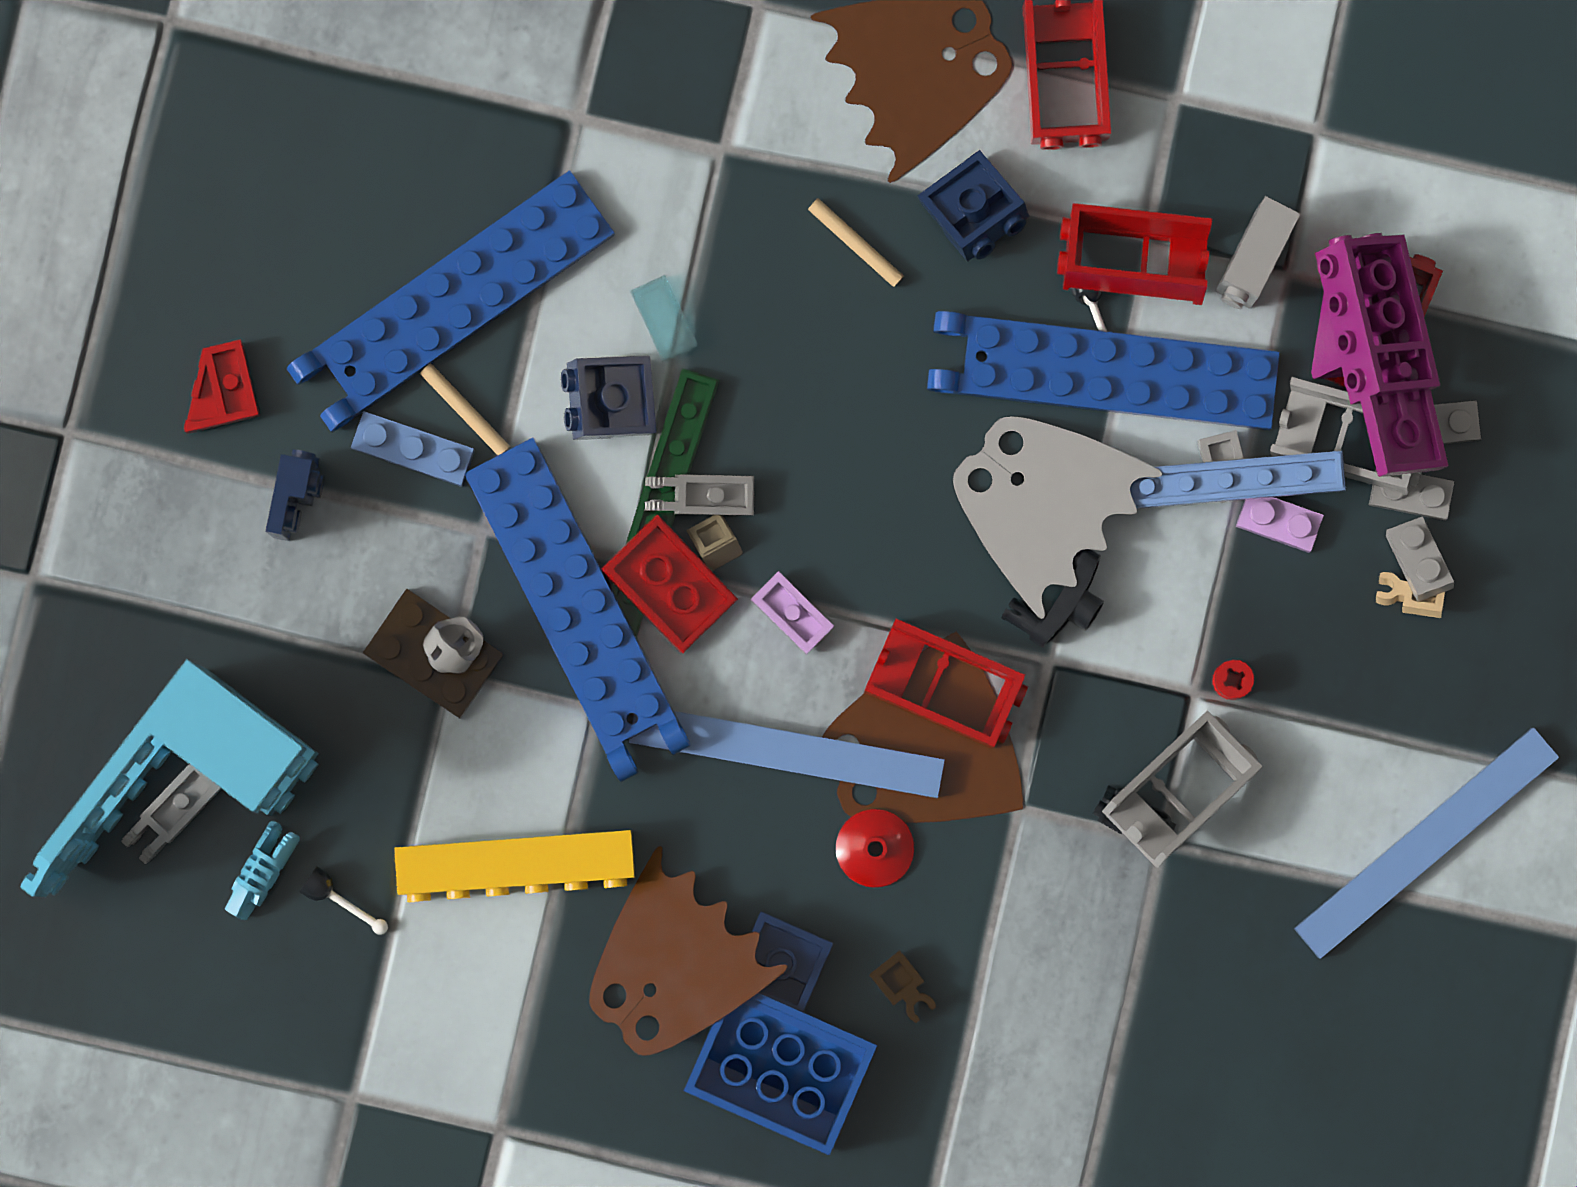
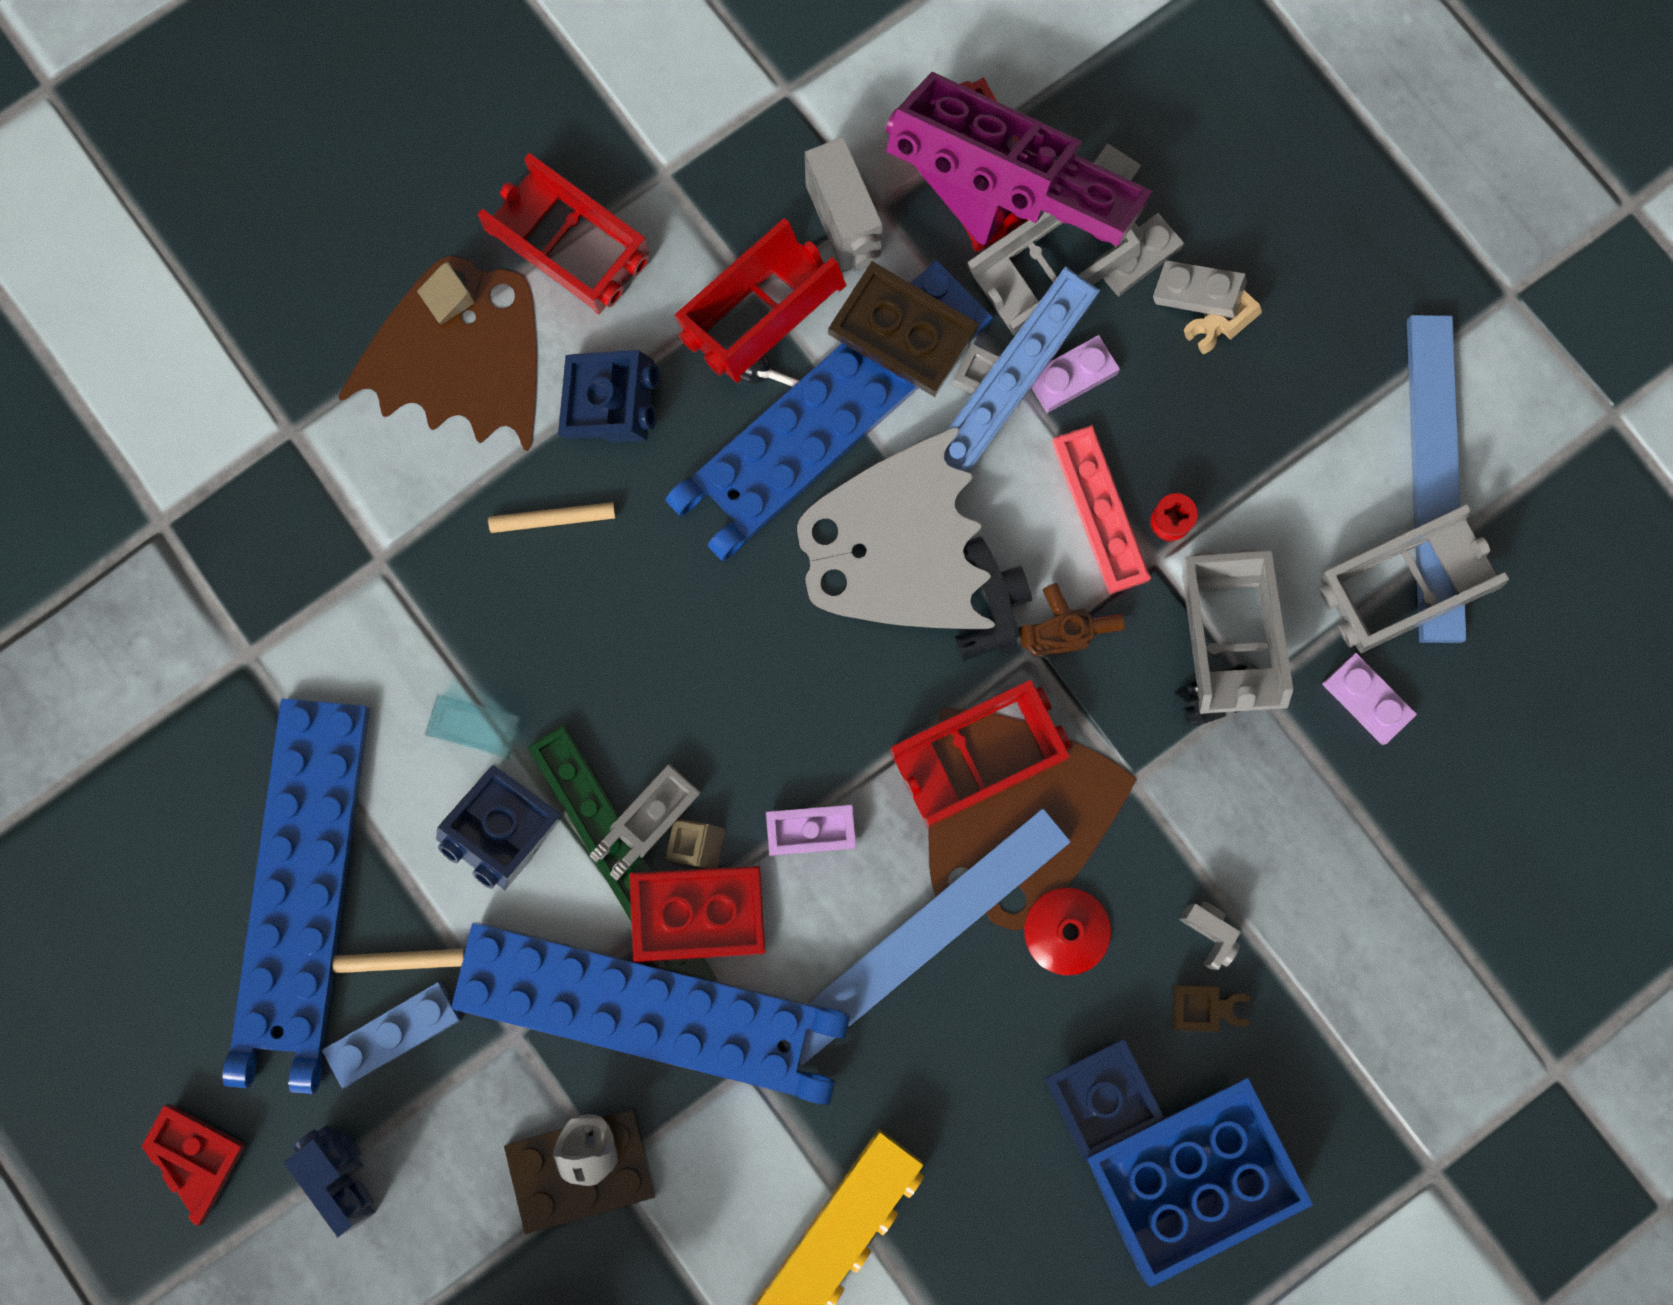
camera: 45 degrees left, 5 degrees down
reddish brown piece [589,846,787,1056] -> none
none -> dark tan slope [417,262,475,326]
none -> dark brown plate [828,261,979,397]
none -> reddish brown piece [1019,583,1125,657]
none -> coral tile [1052,425,1151,595]
none -> light grey bracket [1179,901,1241,970]
none -> light grey door [1318,504,1509,654]
none -> lavender plate [1322,653,1417,745]

